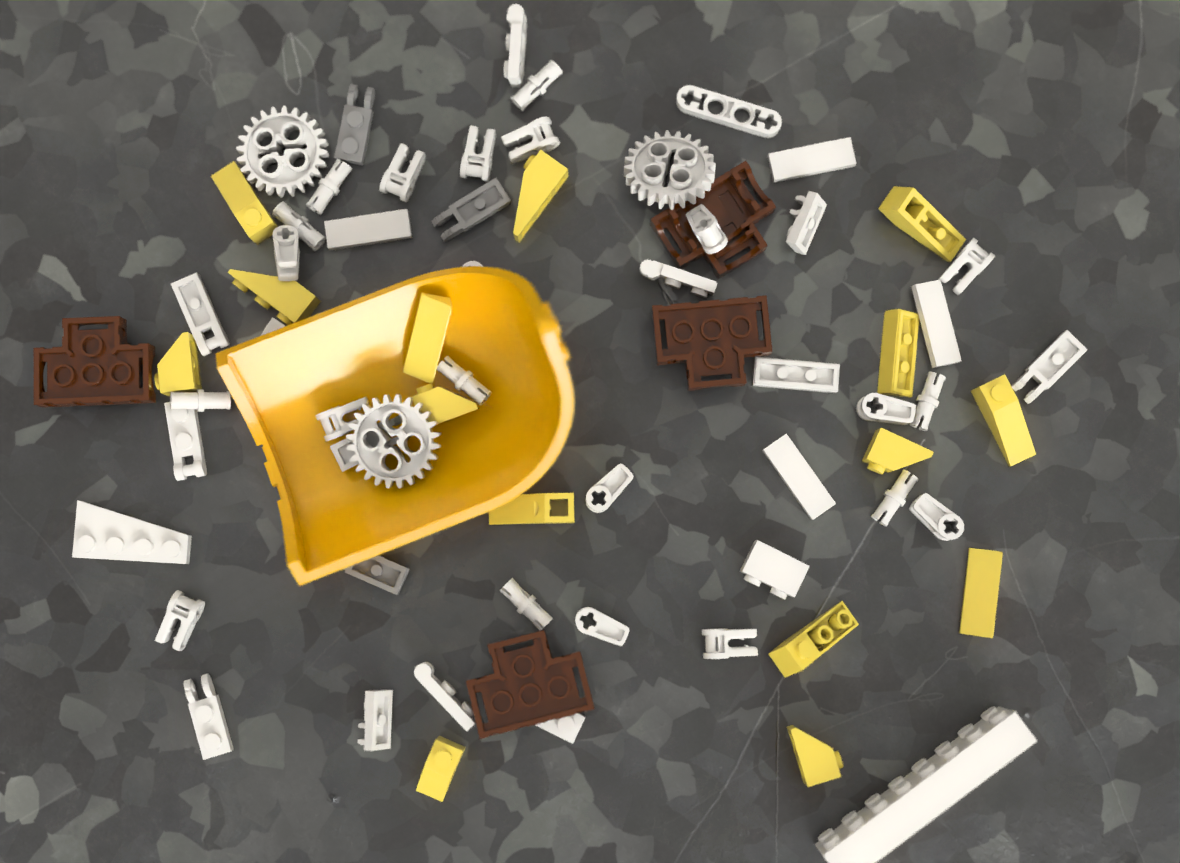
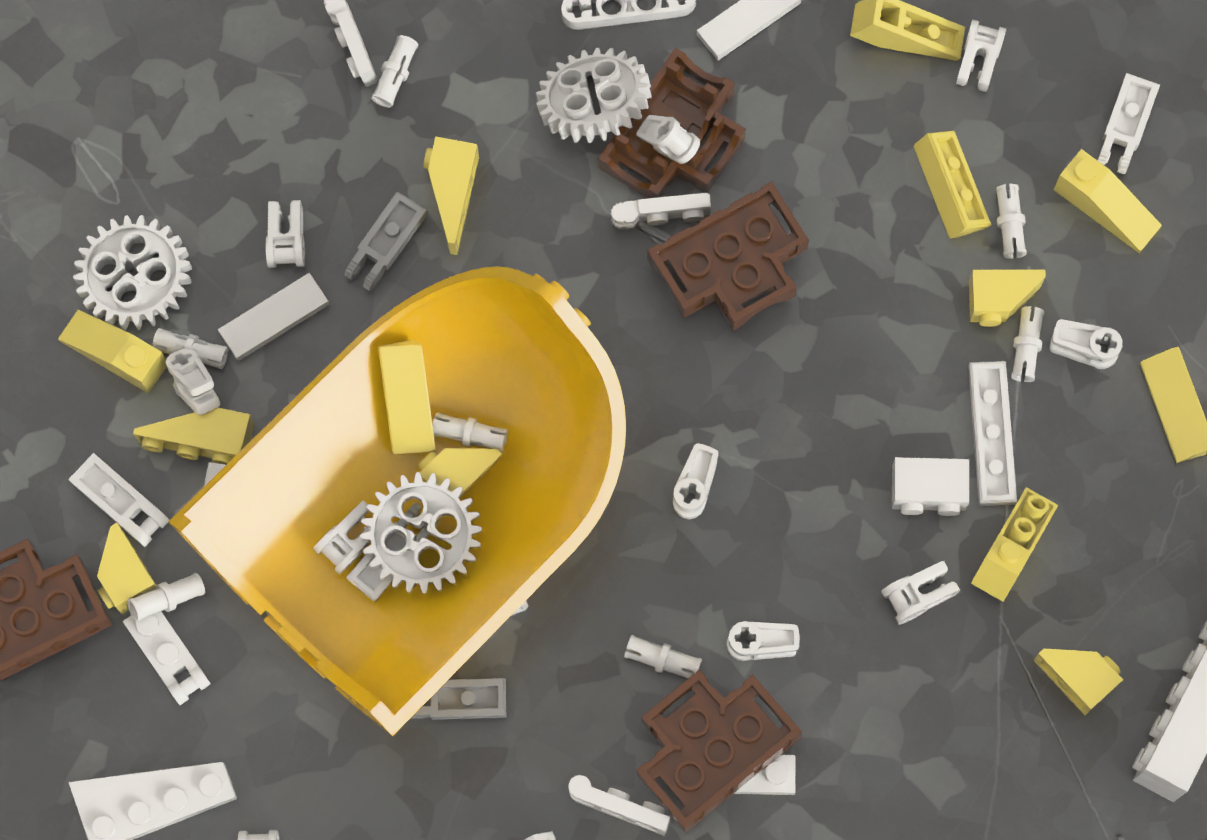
camera: 25 degrees left, 10 degrees down
white pin [306,159,352,215] -> none
light grey hinge [334,84,375,165] -> none
white piece [460,125,496,182] -> none
light yellow slope [489,493,575,525] -> none
white piece [501,116,560,164] -> none
white tile [752,357,840,393] -> none
white tile [762,433,836,520] -> none
white plate [786,191,827,255] -> none
white piece [856,393,916,426] -> none
white tile [911,280,962,368] -> none
none -> white tile [968,361,1017,506]

